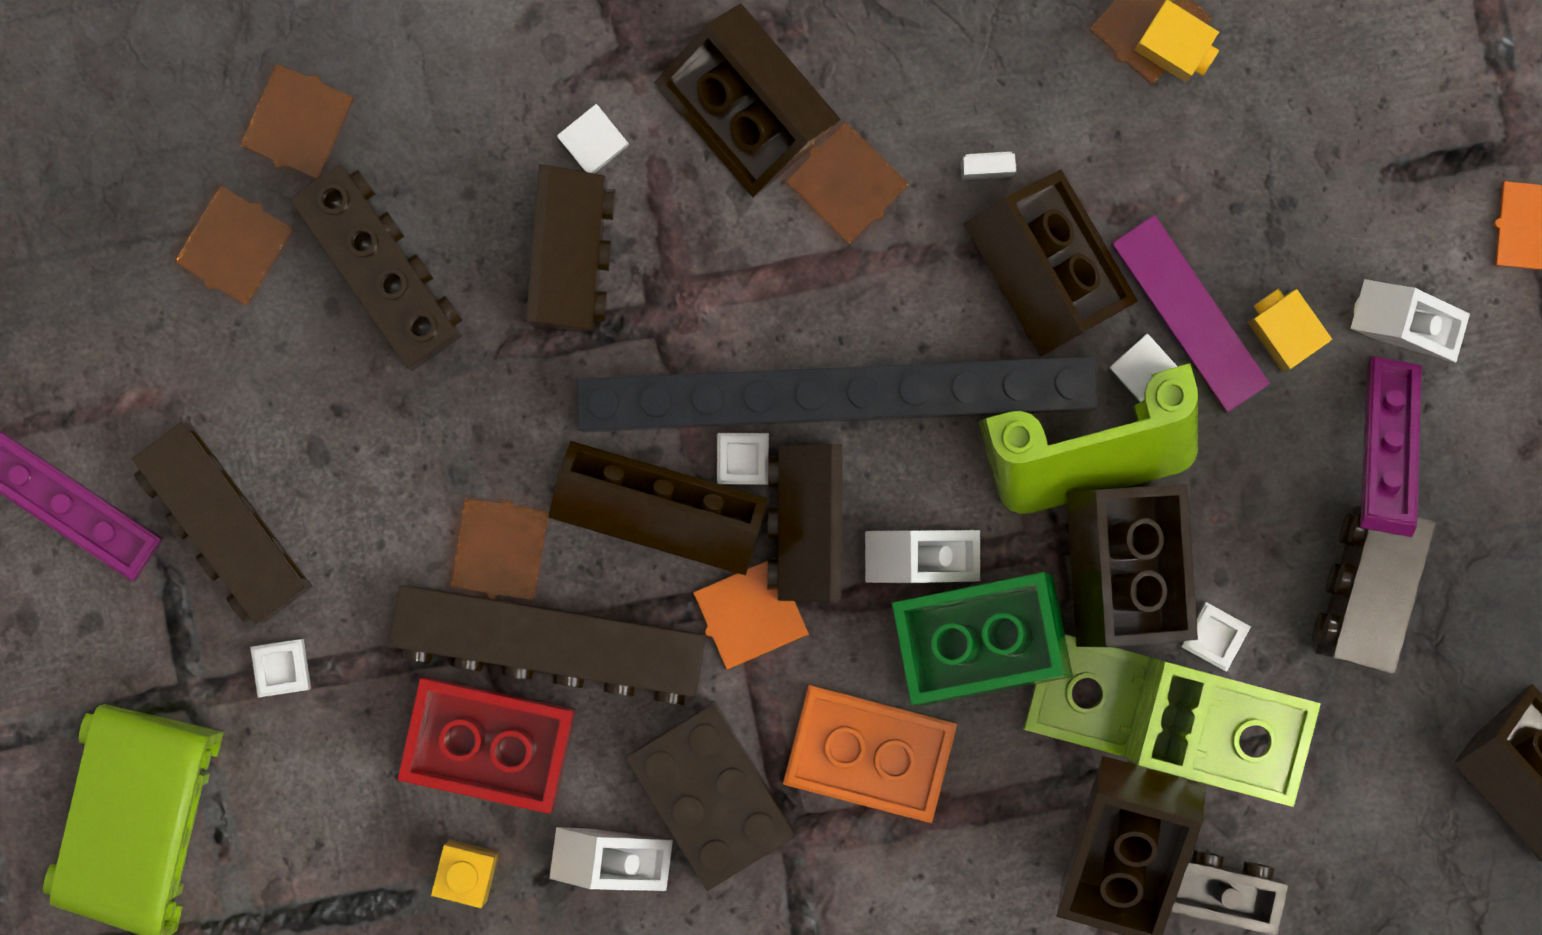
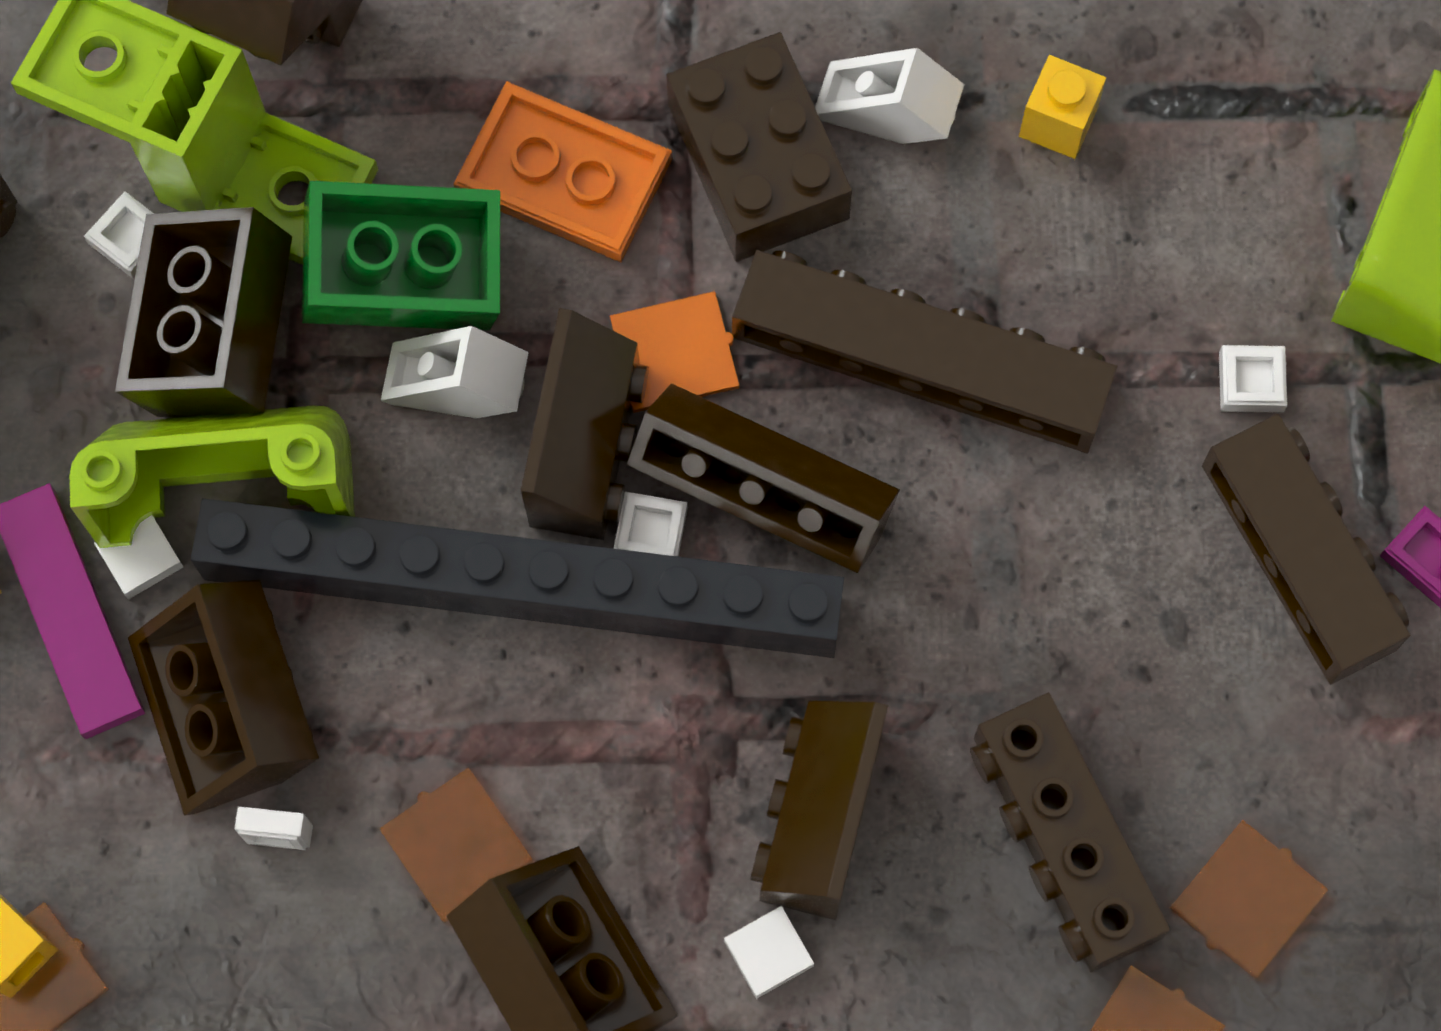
camera: 175 degrees left, 15 degrees down
red brick [397,676,577,814] -> none
clear orange piece [451,498,549,600] -> none

